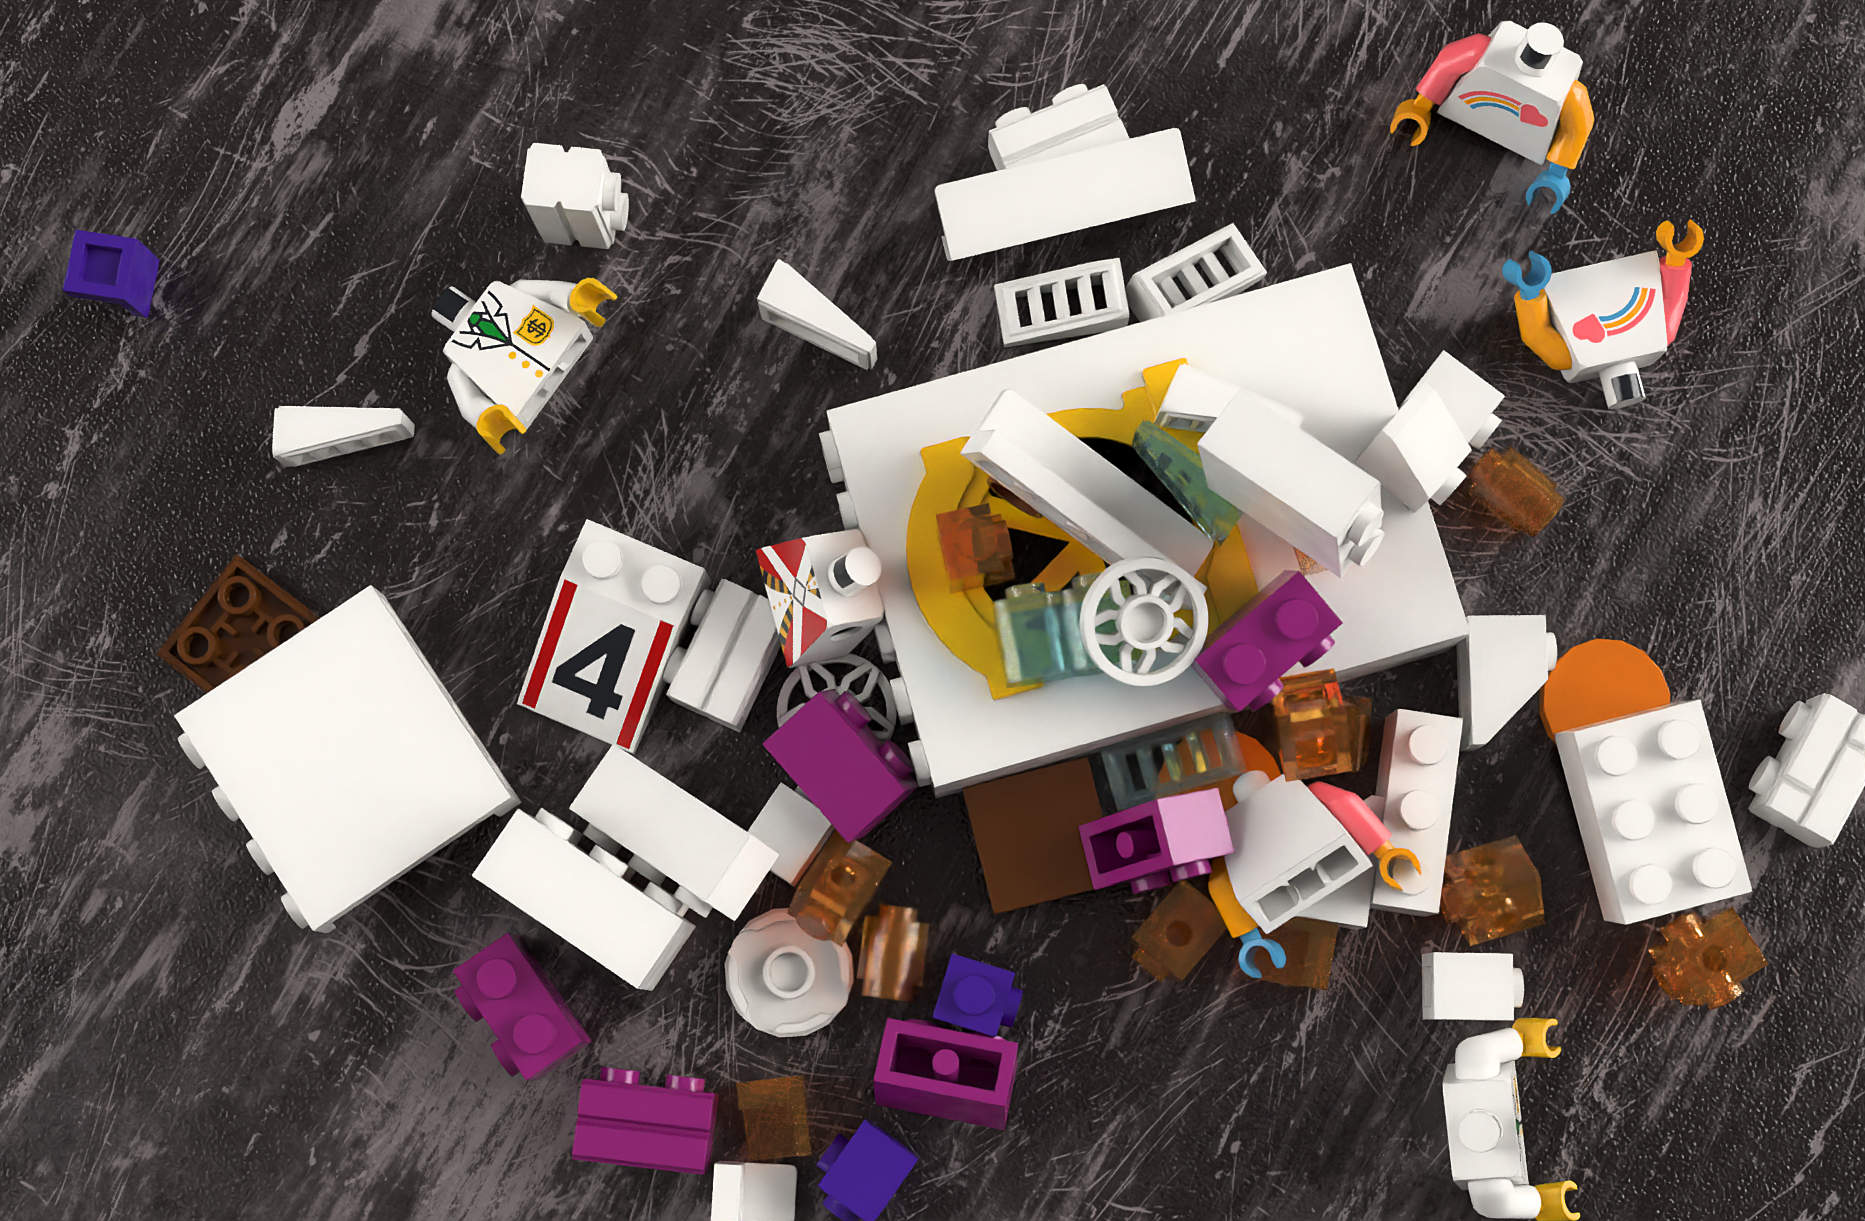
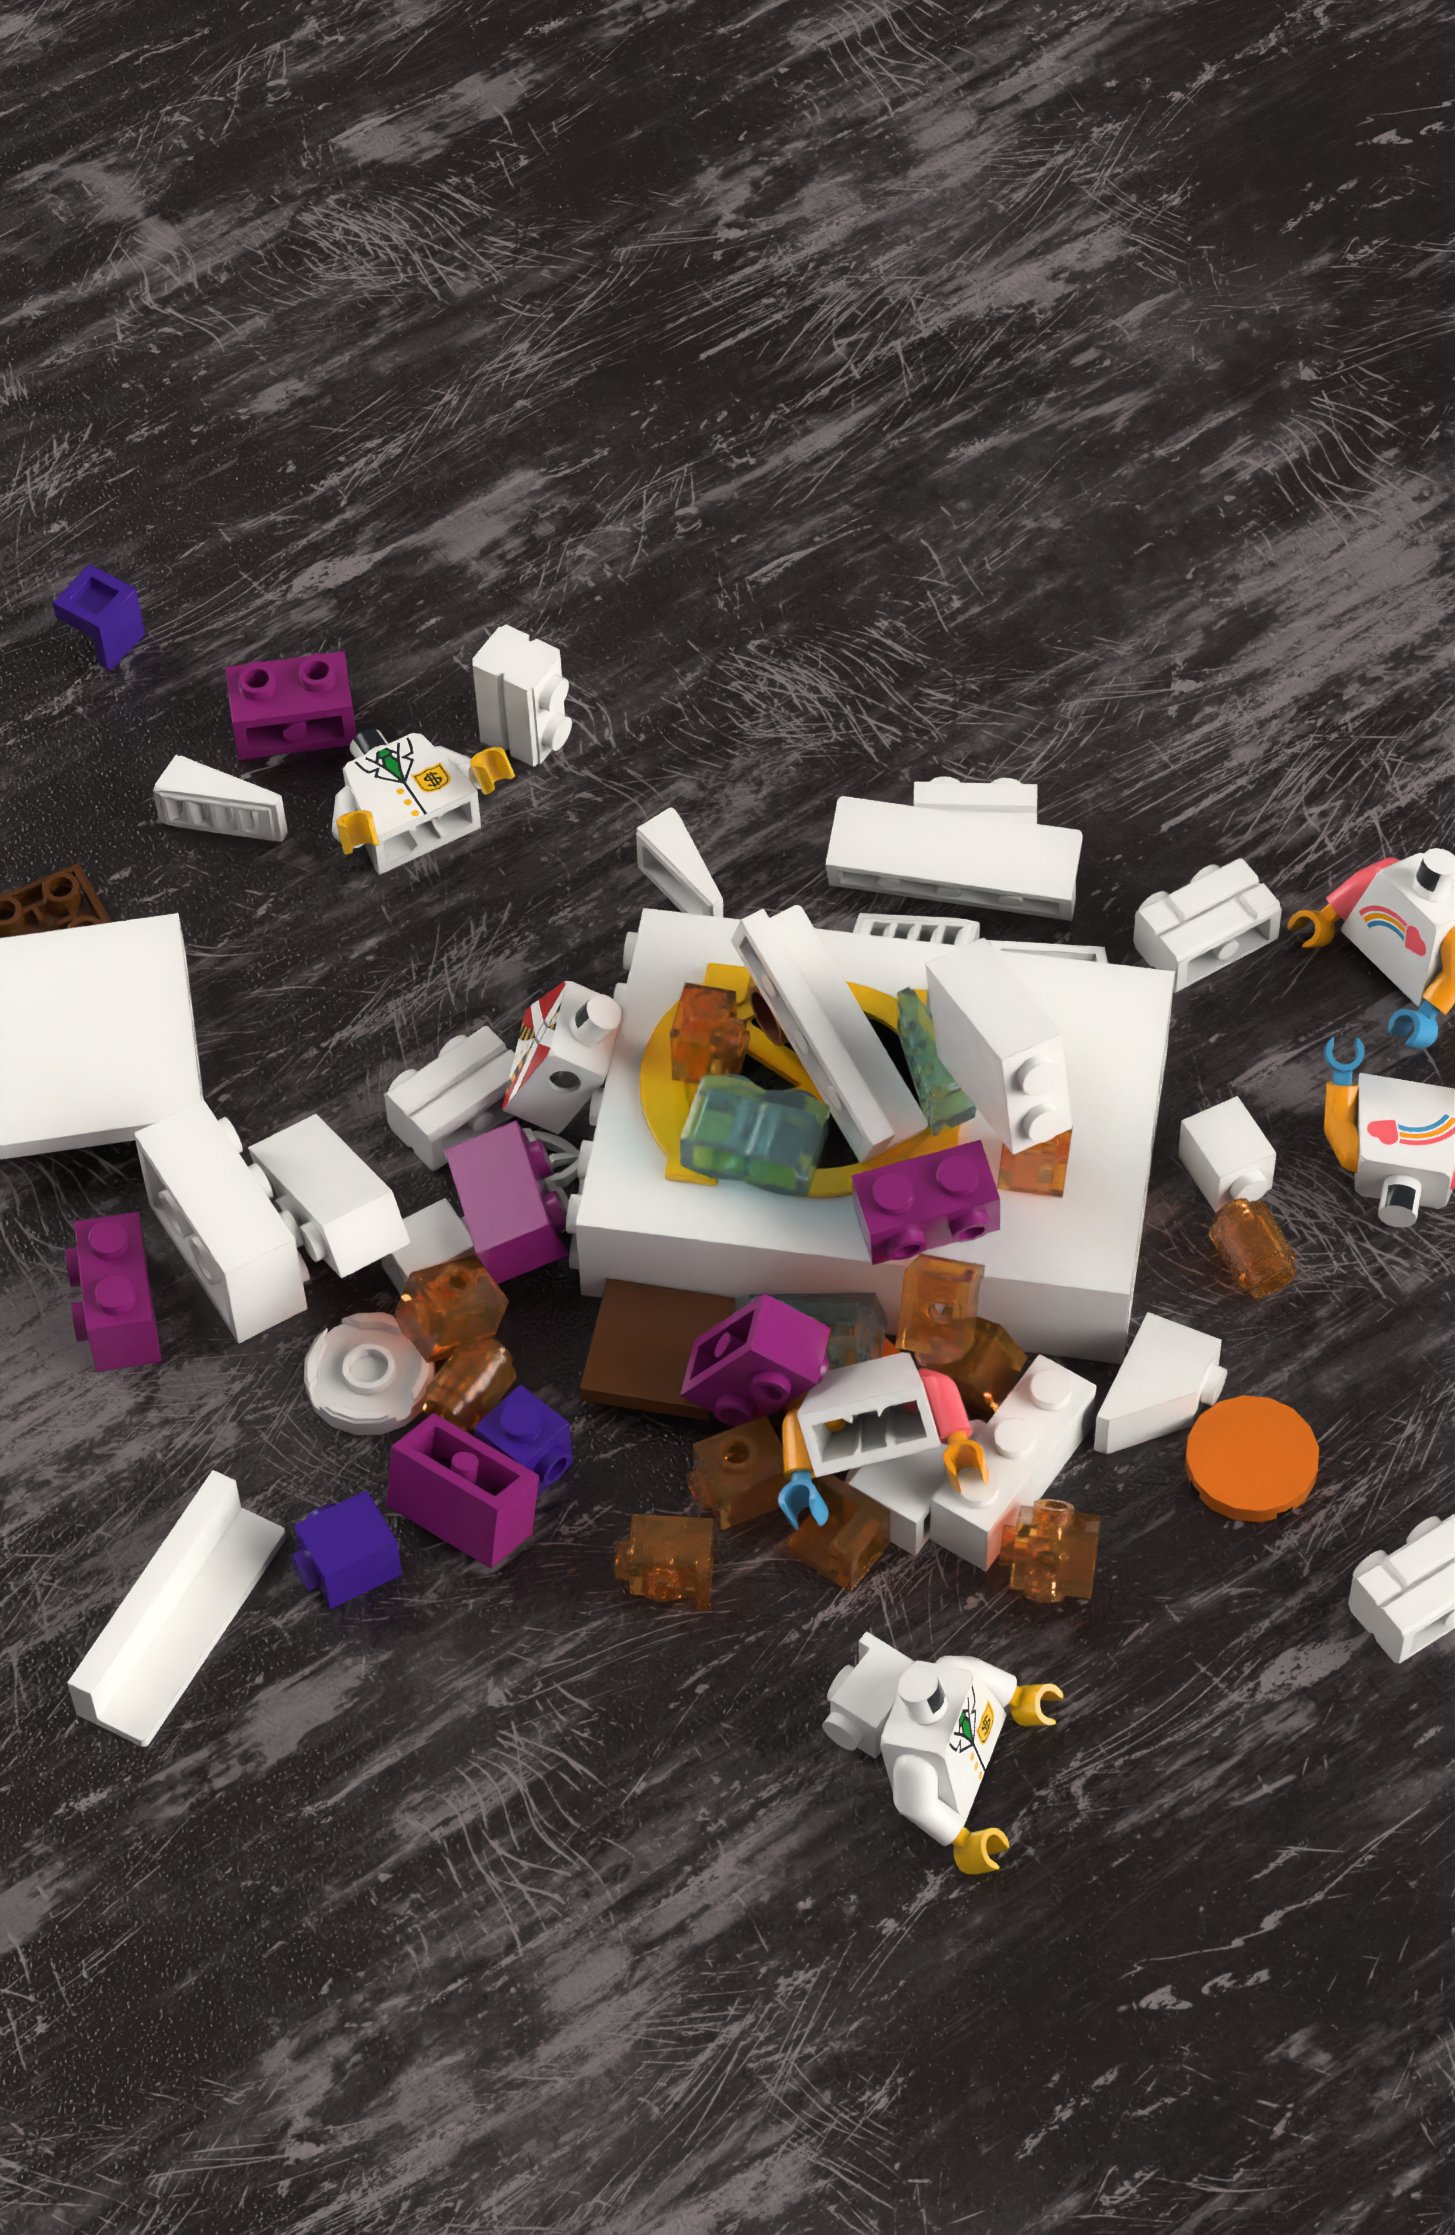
camera: 25 degrees right, 25 degrees down
white slope [517,519,711,754] -> none
magenta brick [572,1067,719,1175] -> none
clear orange panel [736,1074,814,1161] -> none
white wheel [1079,556,1208,686] -> none
white slope [1354,380,1472,513] -> none
white brick [1422,952,1524,1021] -> none
white brick [1555,699,1753,925] -> none
clear orange brick [1648,907,1768,1010] -> none
none -> magenta brick [225,651,357,760]
none -> clear orange brick [615,1514,715,1611]
none -> white brick [822,1631,915,1759]
none -> white brick [1133,858,1282,993]

